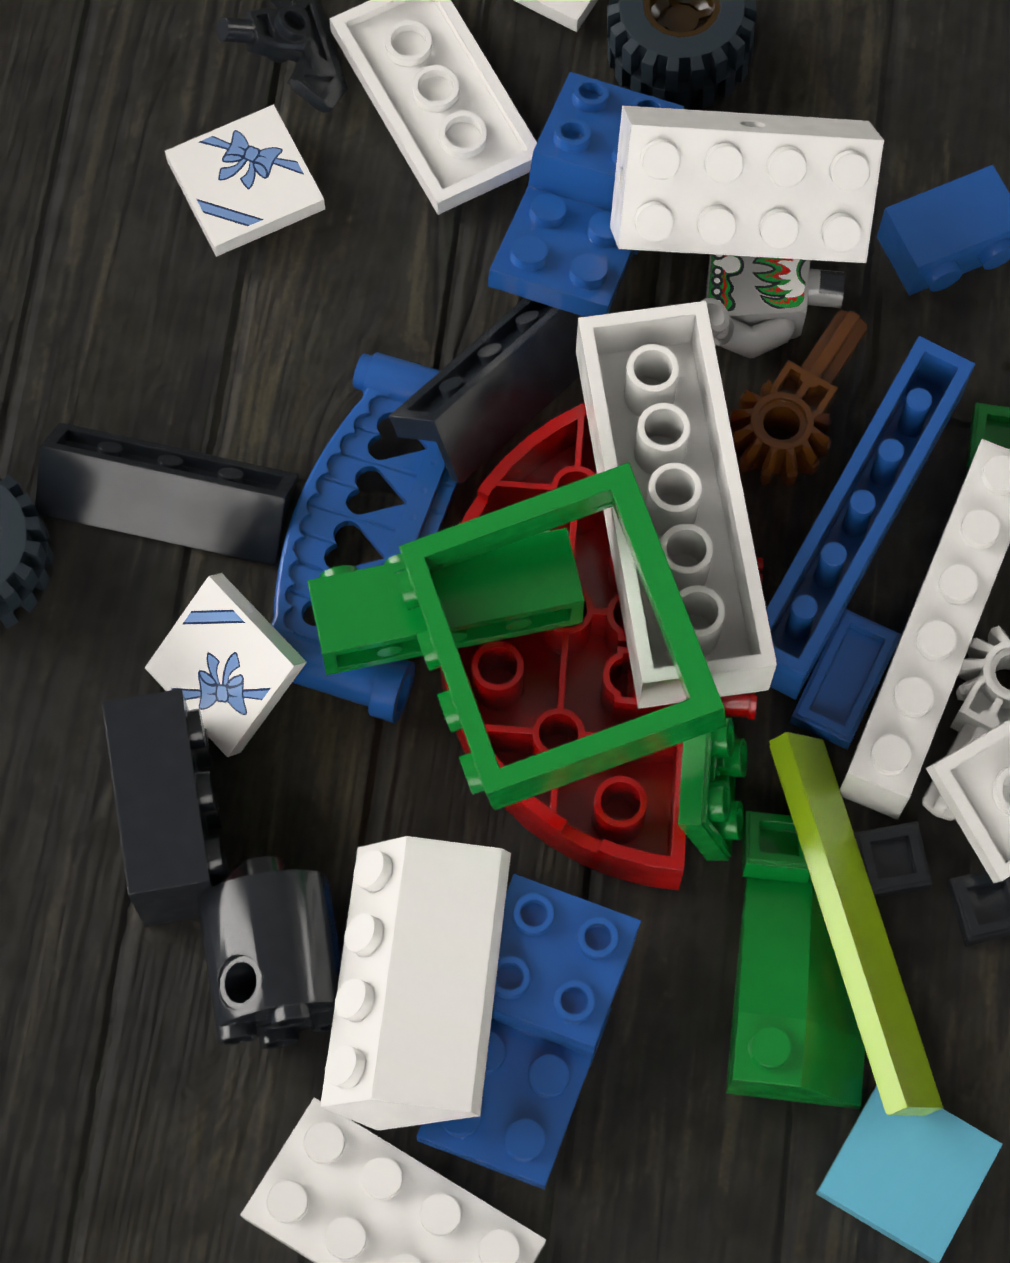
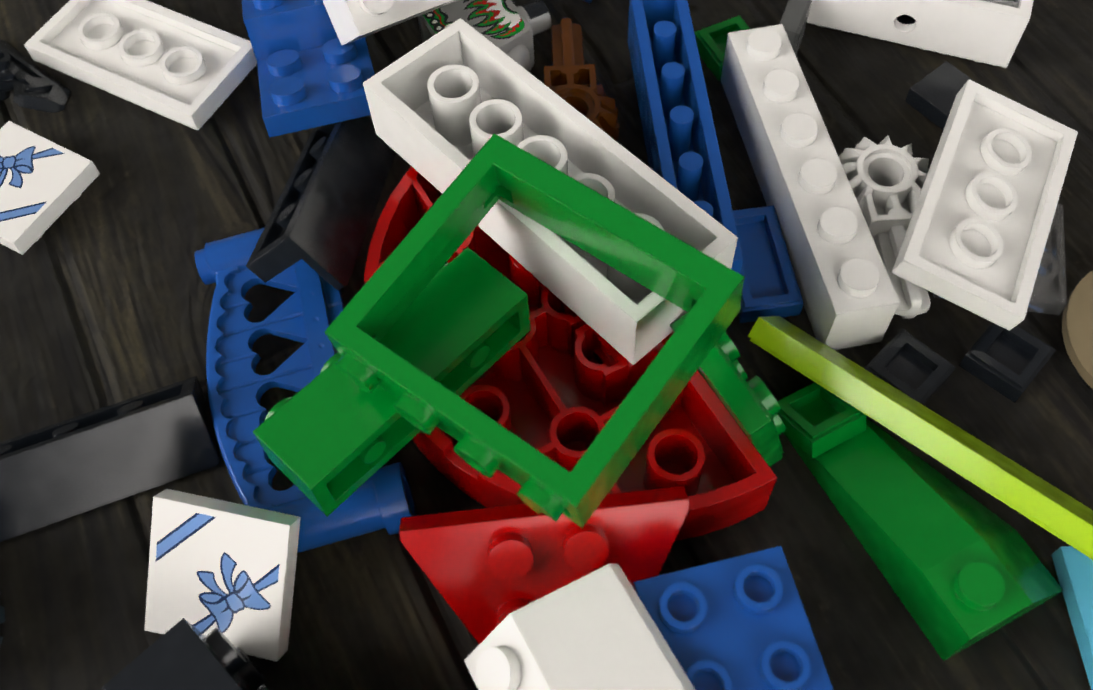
camera: 30 degrees left, 10 degrees down
none -> red wing [399,486,689,644]

